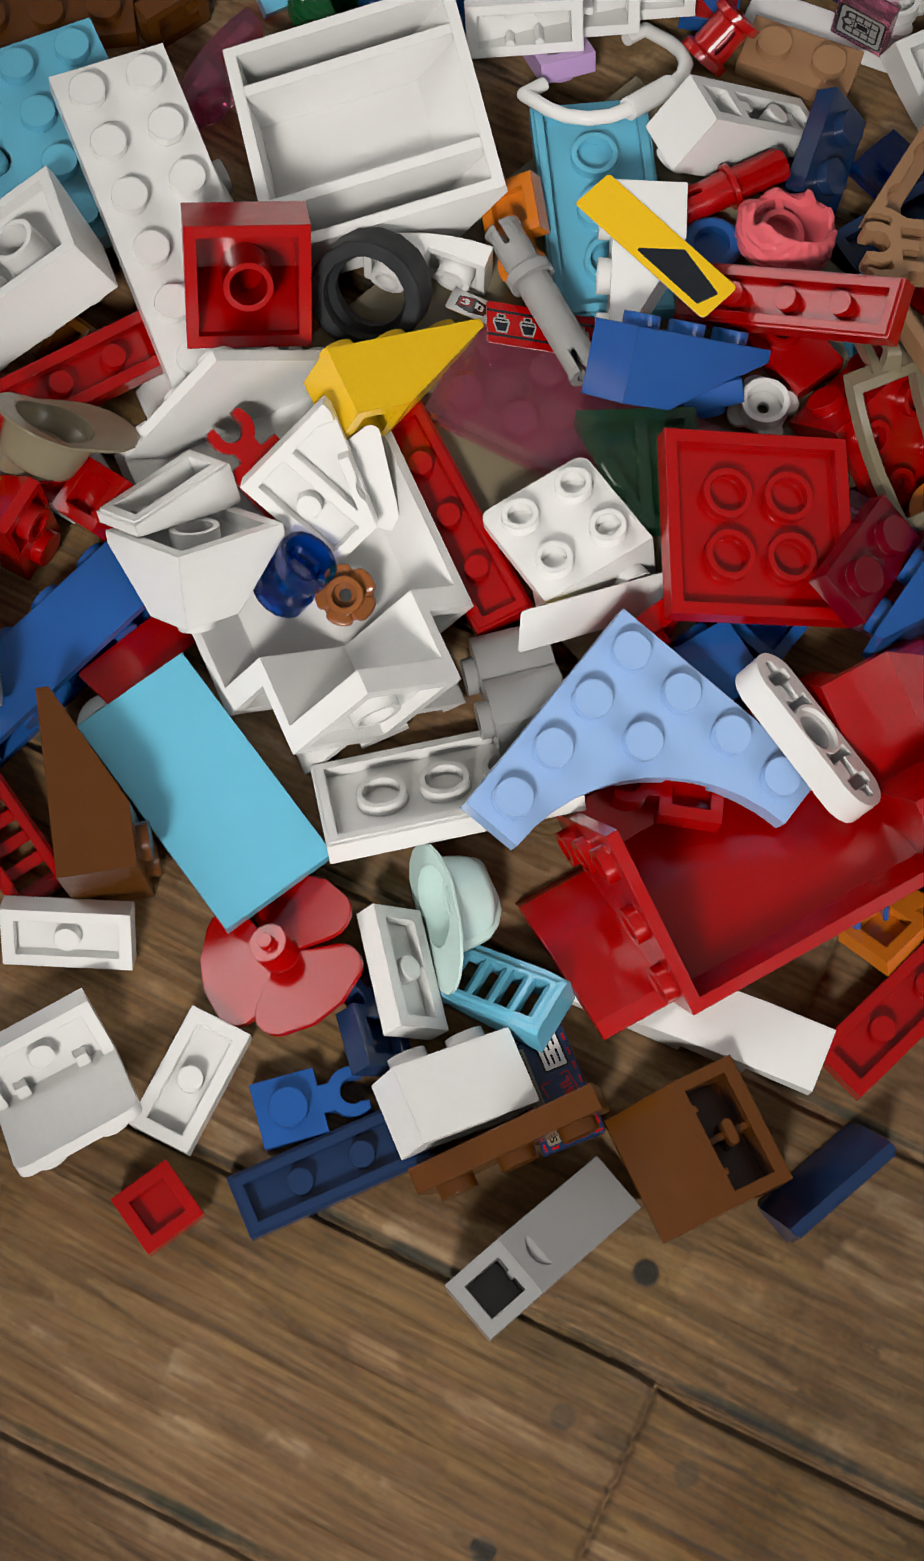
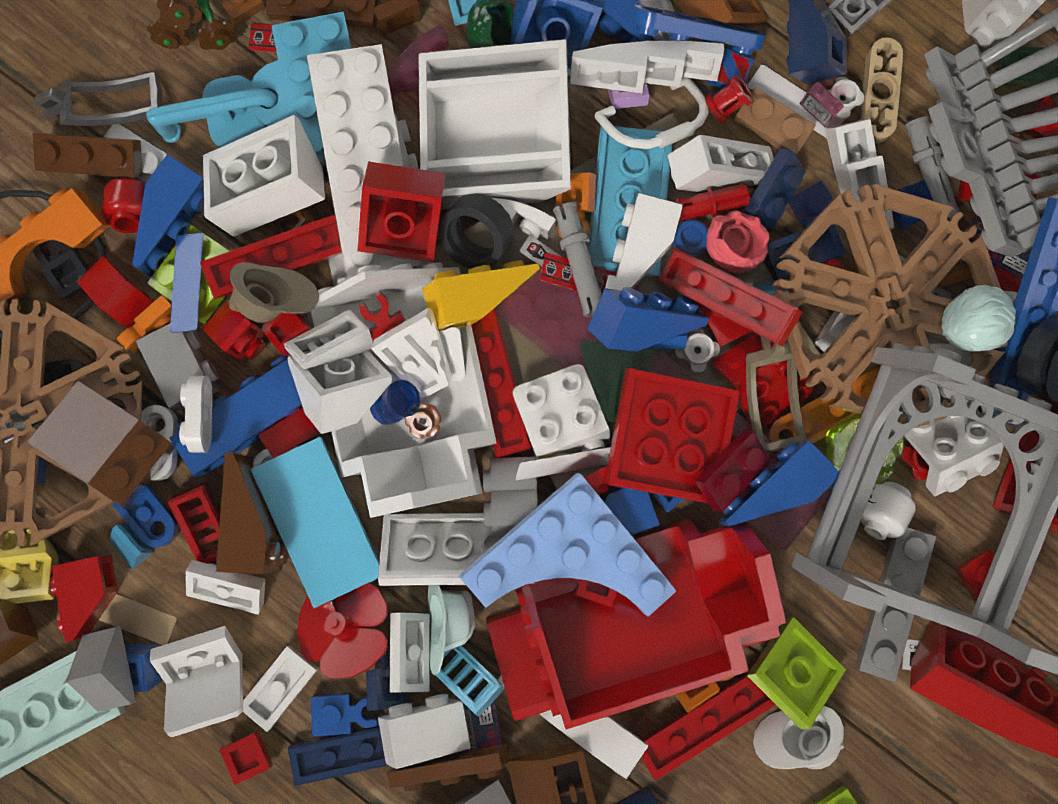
camera: 10 degrees right, 10 degrees up
yellow sticker [576,175,735,318] -> none
white beam [735,653,881,823] -> none

